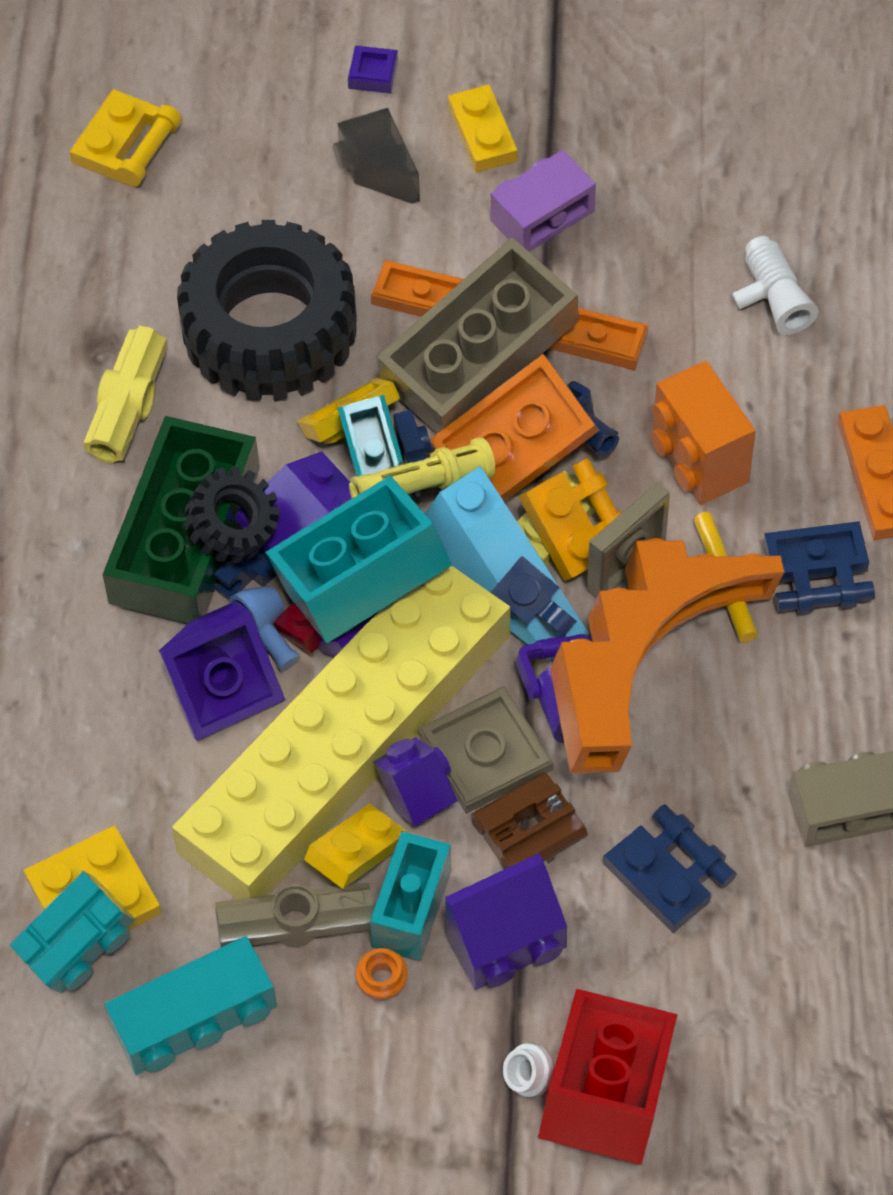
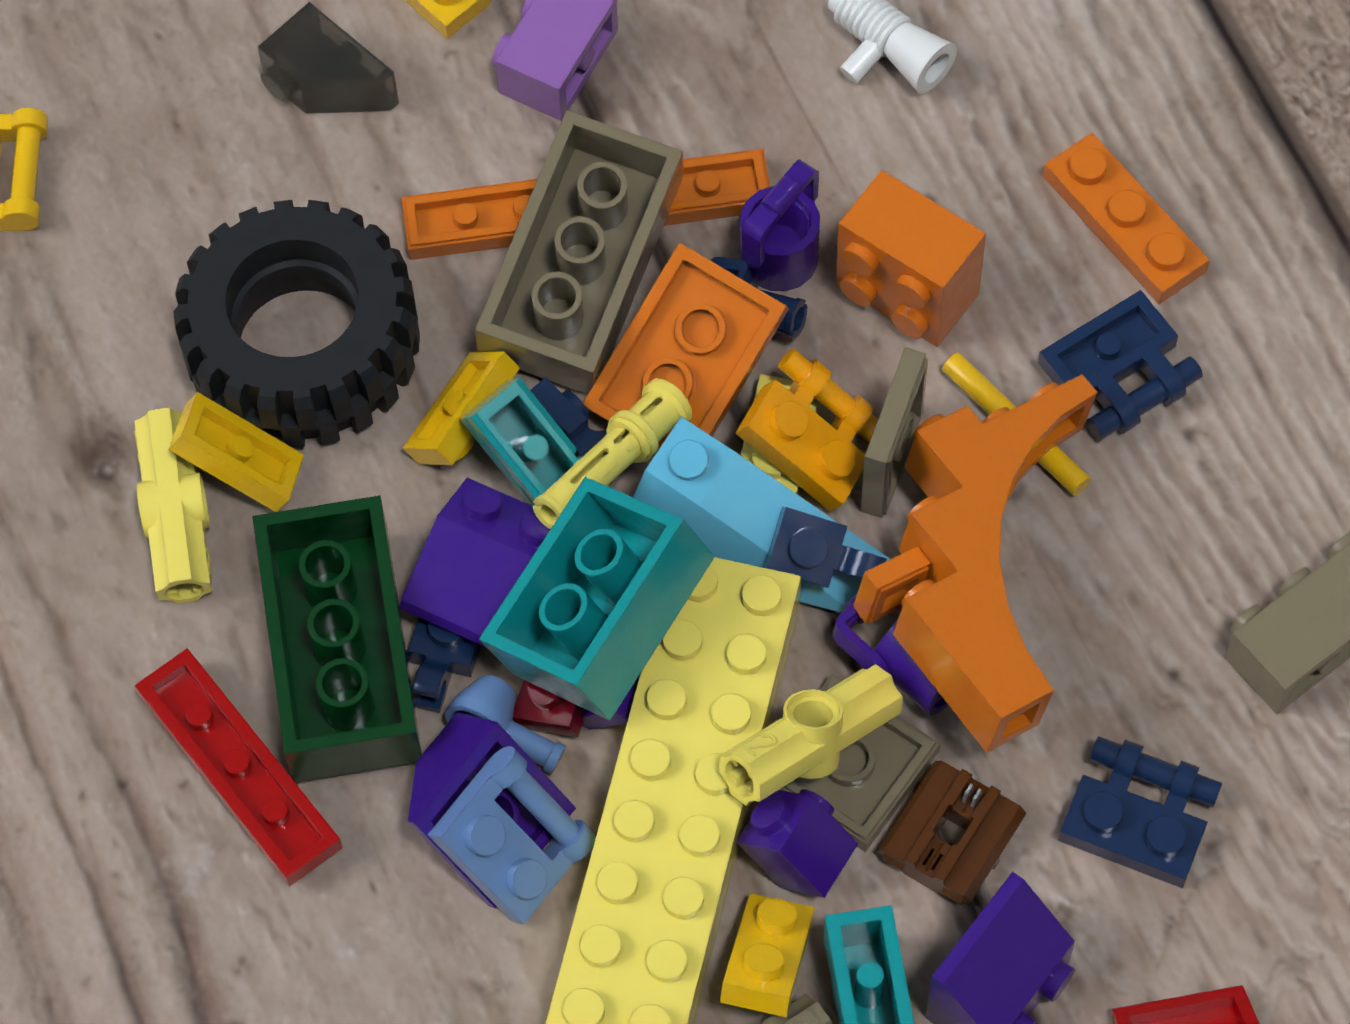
camera: 25 degrees left, 5 degrees up
black tyre [184,467,280,563] -> none
none -> red plate [134,648,343,887]
none -> yellow plate [168,392,304,512]
none -> medium blue plate [427,746,596,924]
none -> light yellow piece [719,664,903,806]
none -> dark purple piece [740,159,820,292]
none -> orange tile [853,546,931,624]

